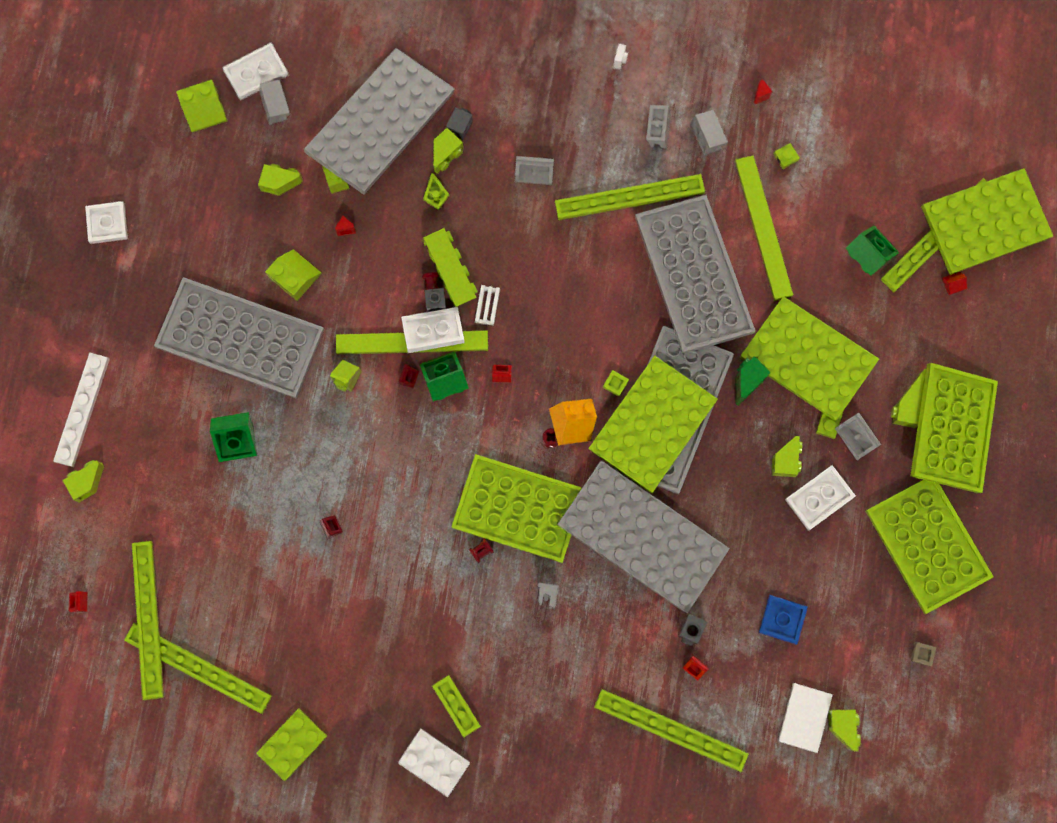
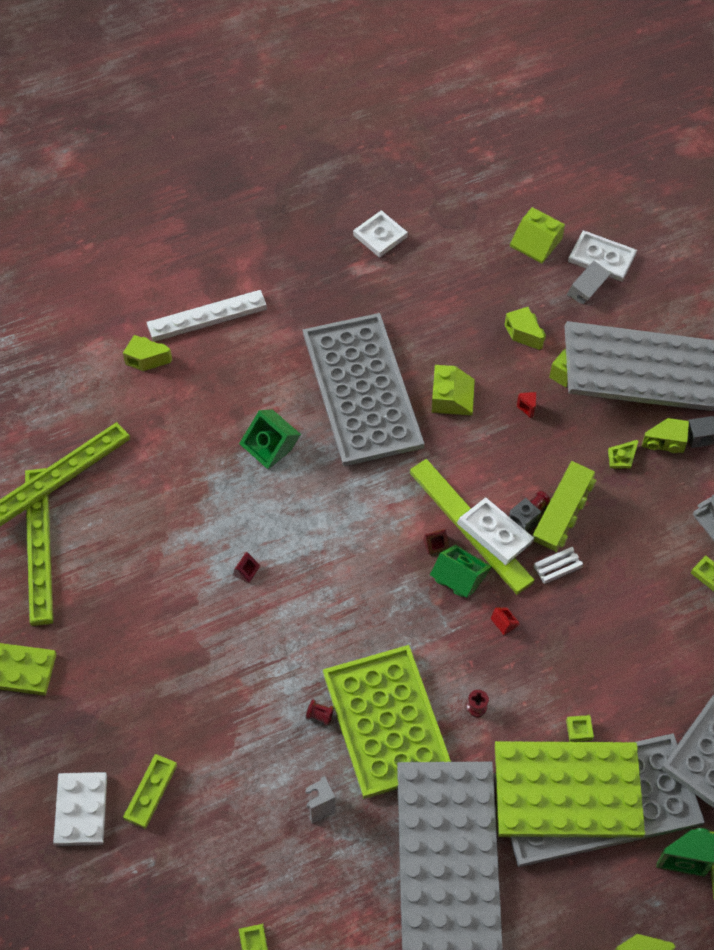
camera: 55 degrees right, 20 degrees down
red slope [69,591,88,612] -> none
lime slope [330,360,362,392] -> none
light orange slope [549,399,597,446] -> none

